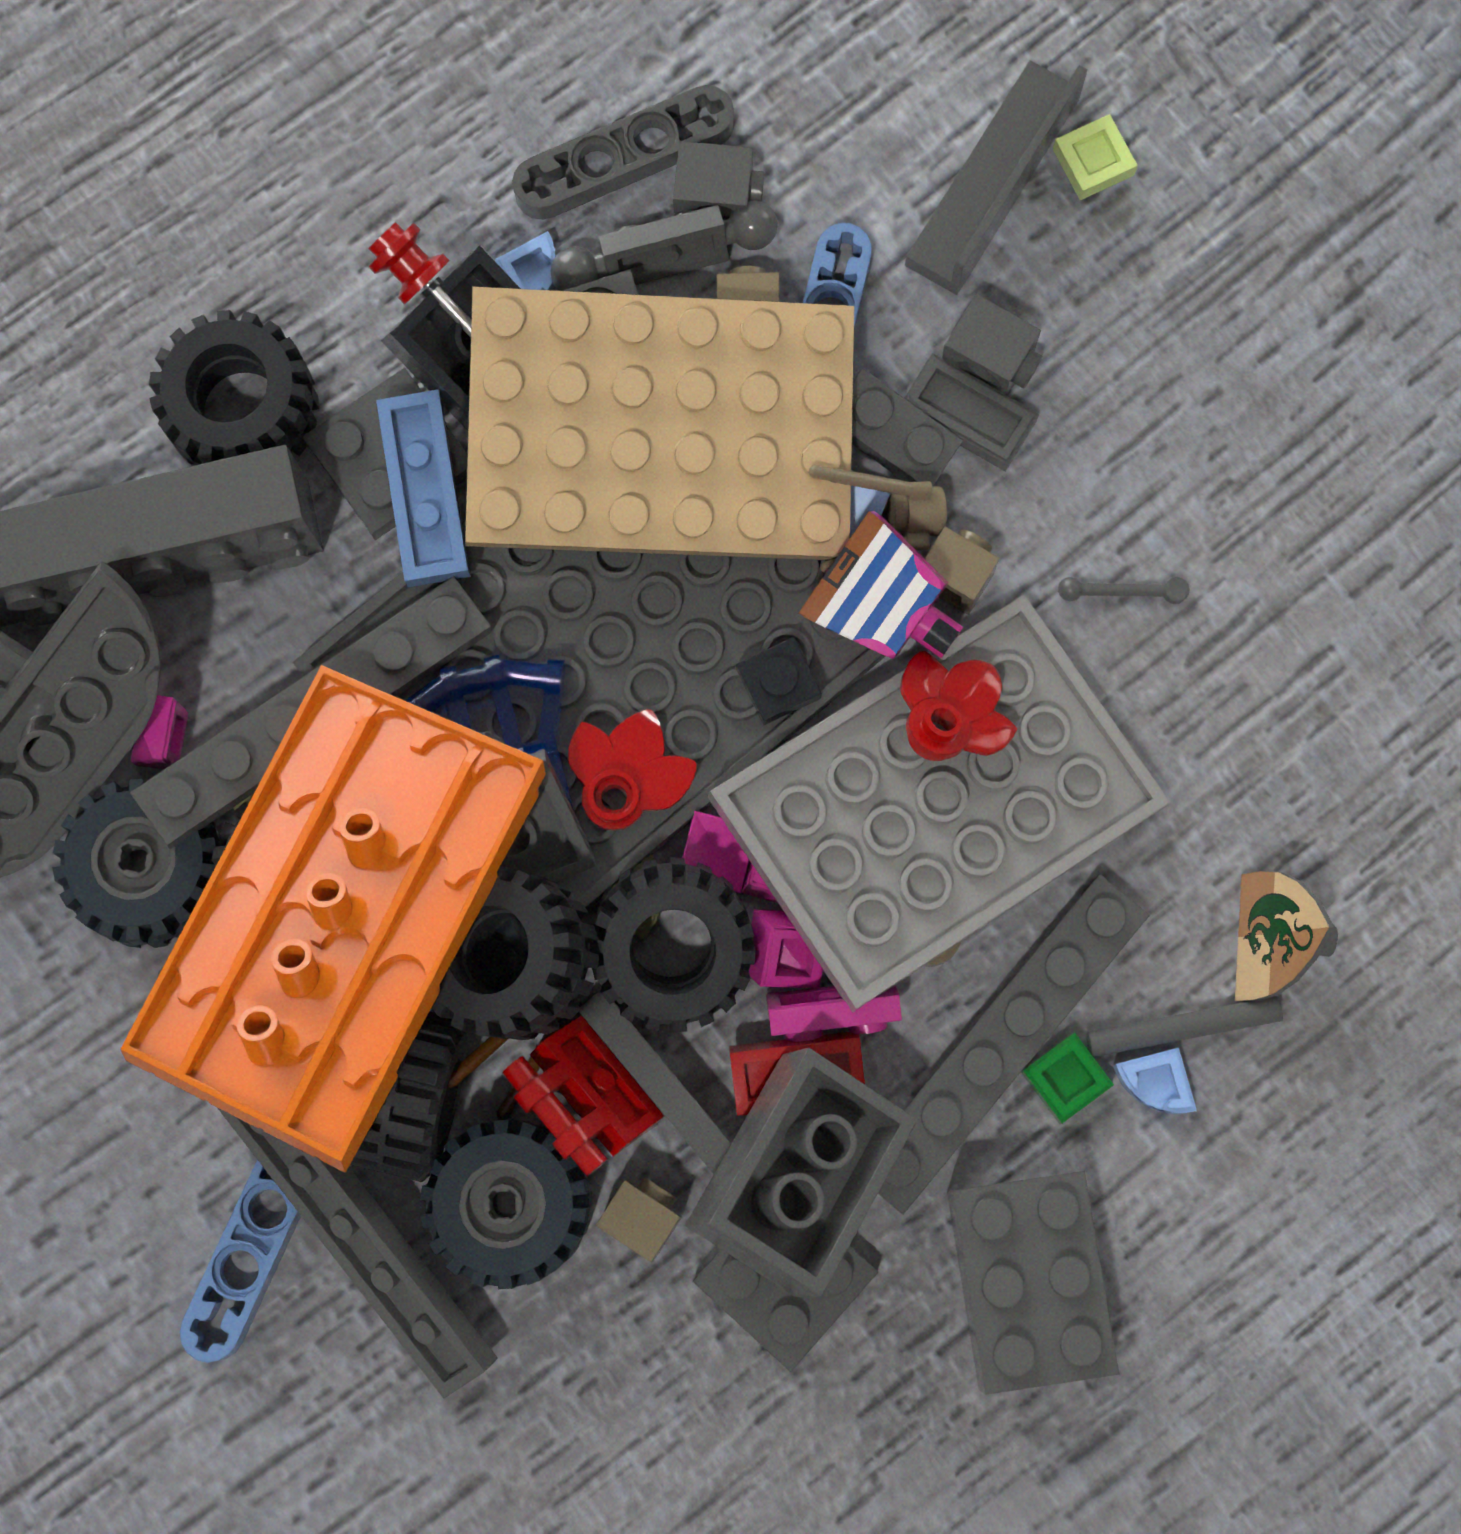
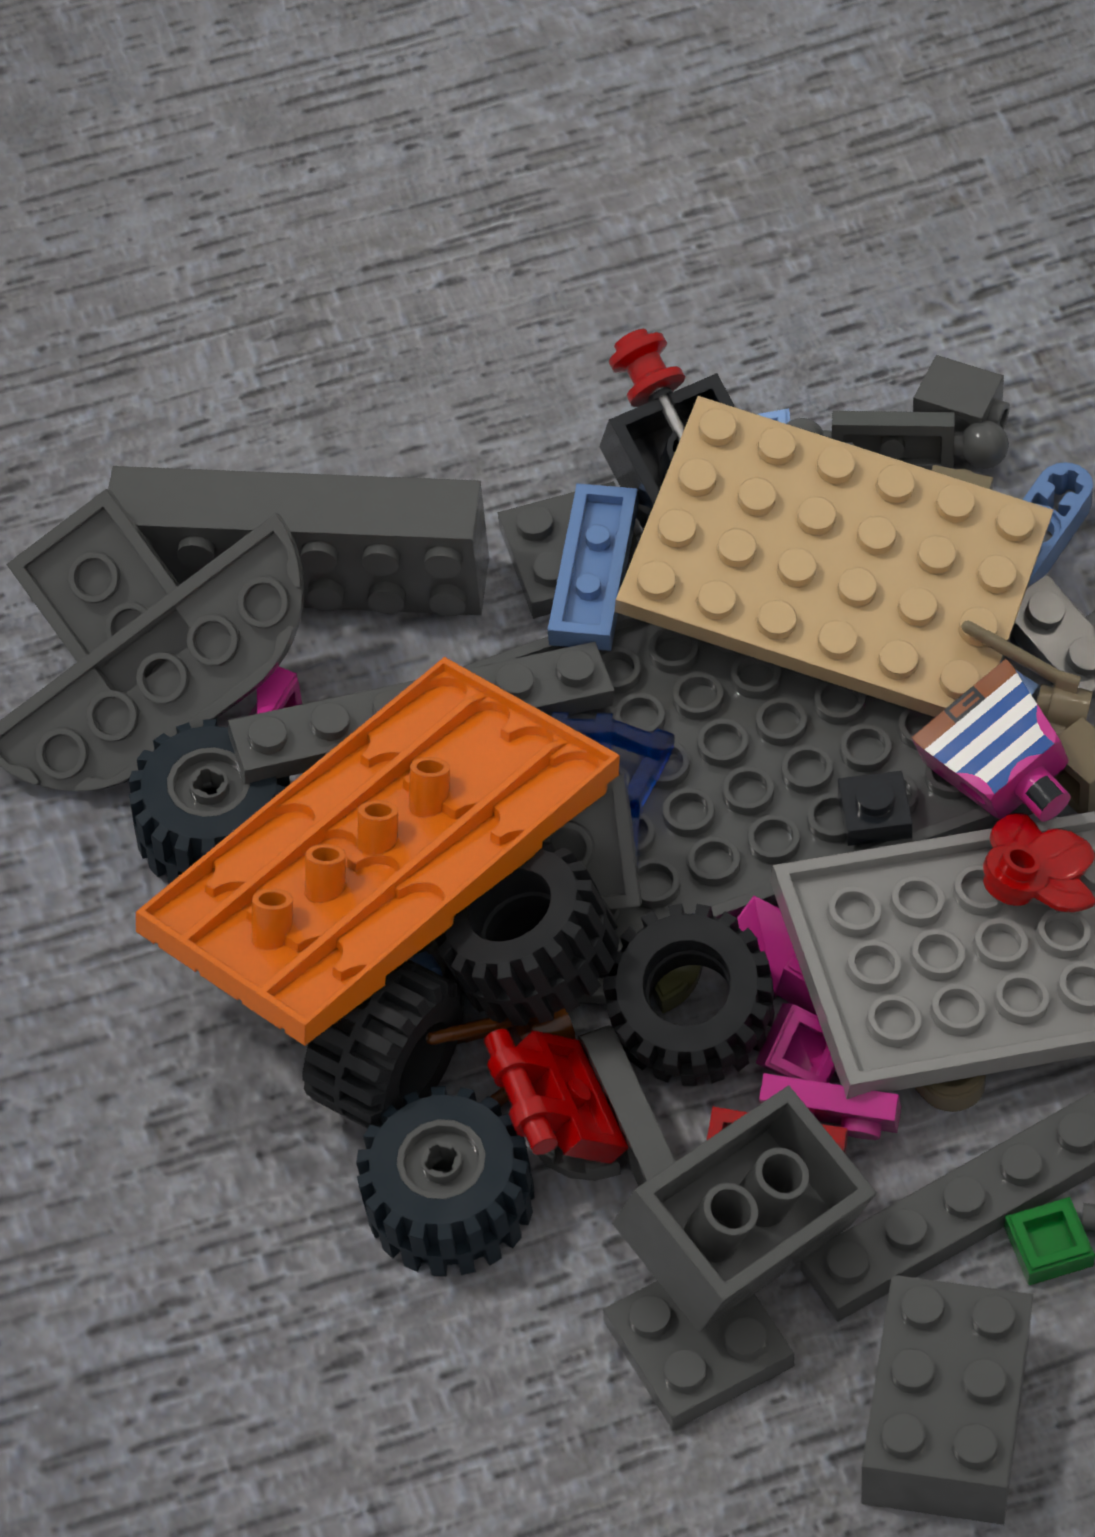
camera: 20 degrees right, 25 degrees down
black tyre [149,310,319,465] -> none
medium blue beam [180,1160,301,1363] -> none
dark grey plate [218,1108,498,1398] -> none
dark grey beam [512,85,734,220] -> none
red plate [568,709,697,831] -> none
dark tan plate [595,1177,682,1262] -> none

